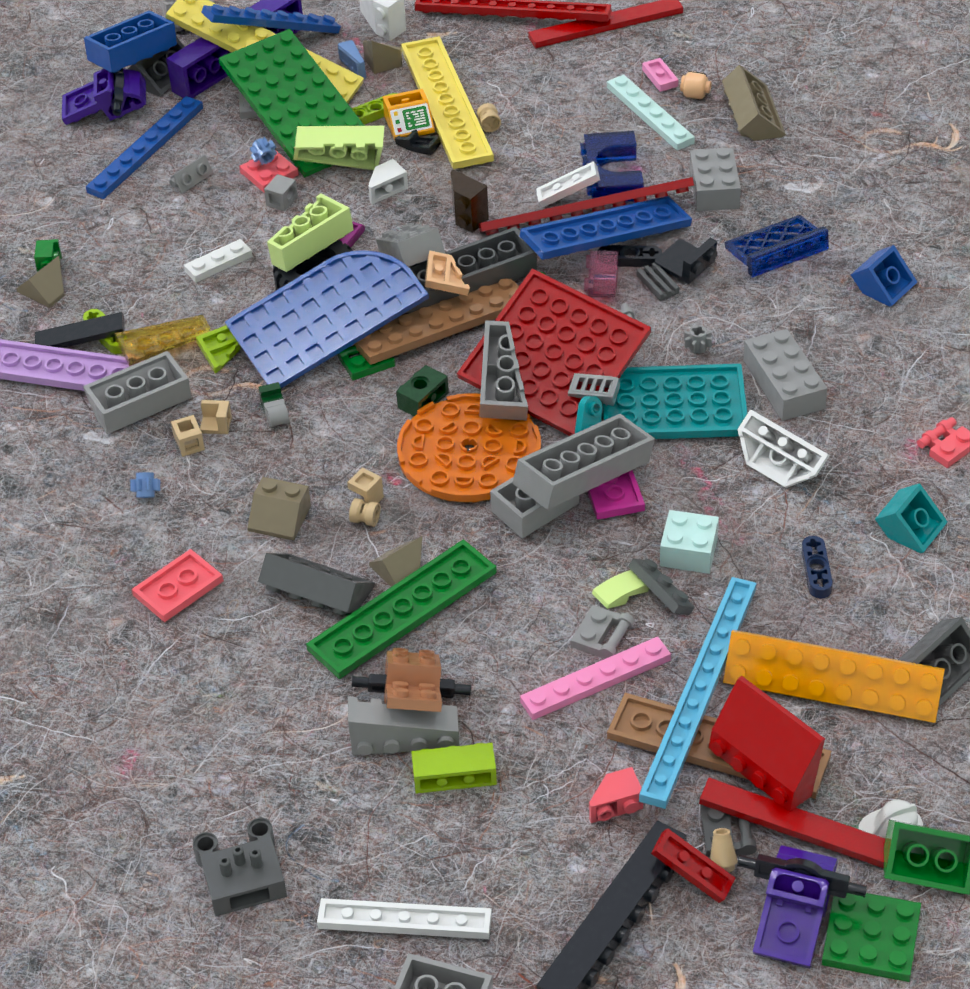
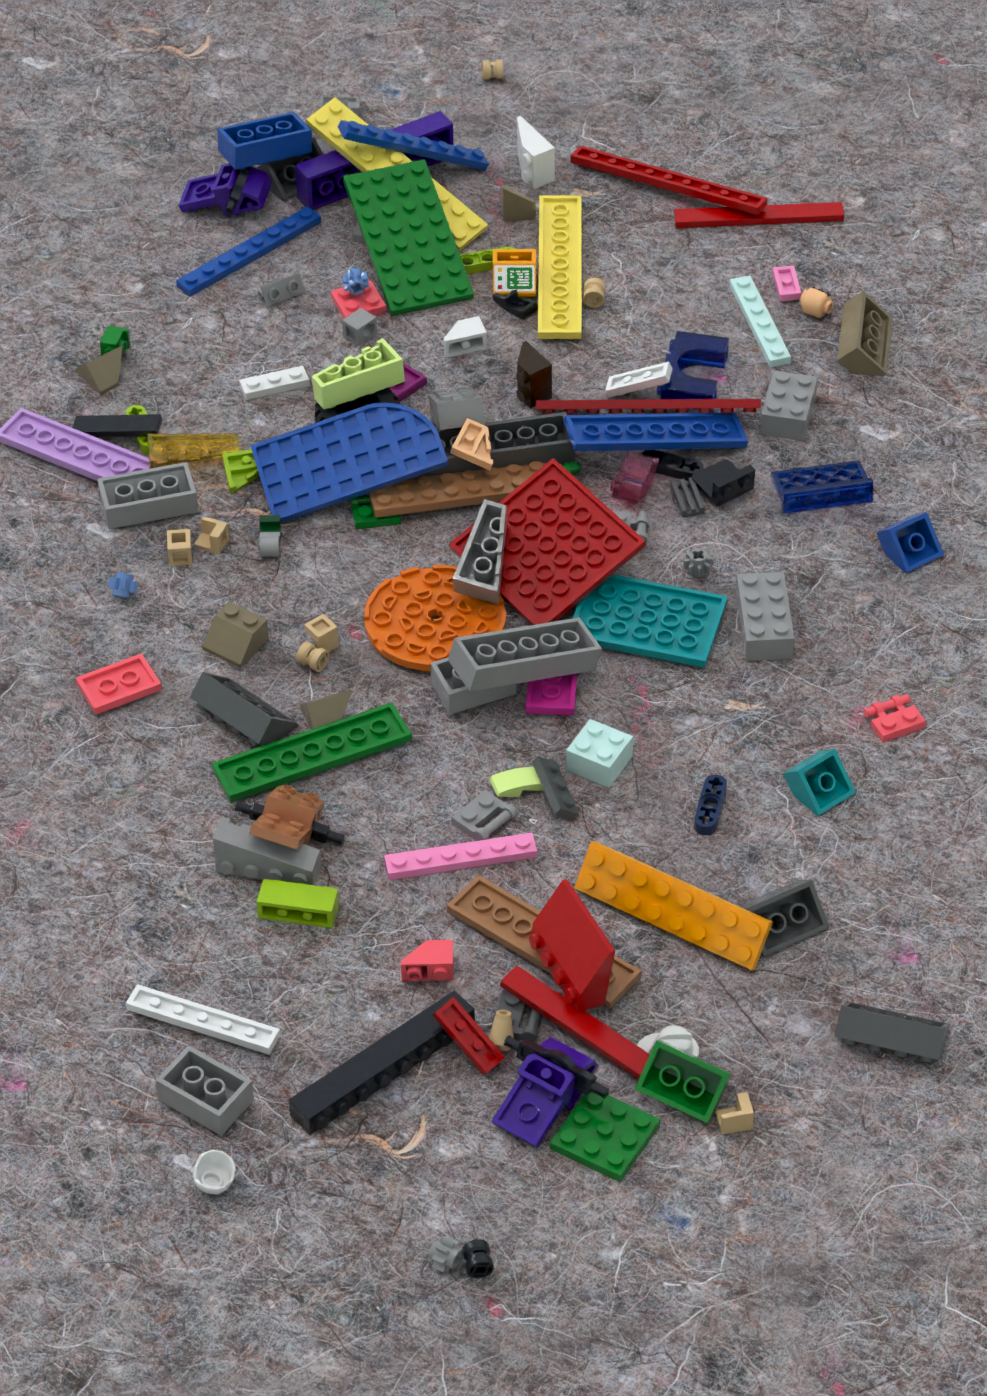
camera: 15 degrees right, 0 degrees up
dark grey piece [193,817,287,917] -> none
yellowish green wedge [293,126,384,170] -> none
medium blue slope [338,40,366,79] -> none
dark green brick [396,365,449,416] -> none
light grey slope [568,373,620,406] -> none
teal plate [575,396,603,433] -> none
medium azure plate [639,577,757,809] -> none
white wedge [737,409,829,488] -> none

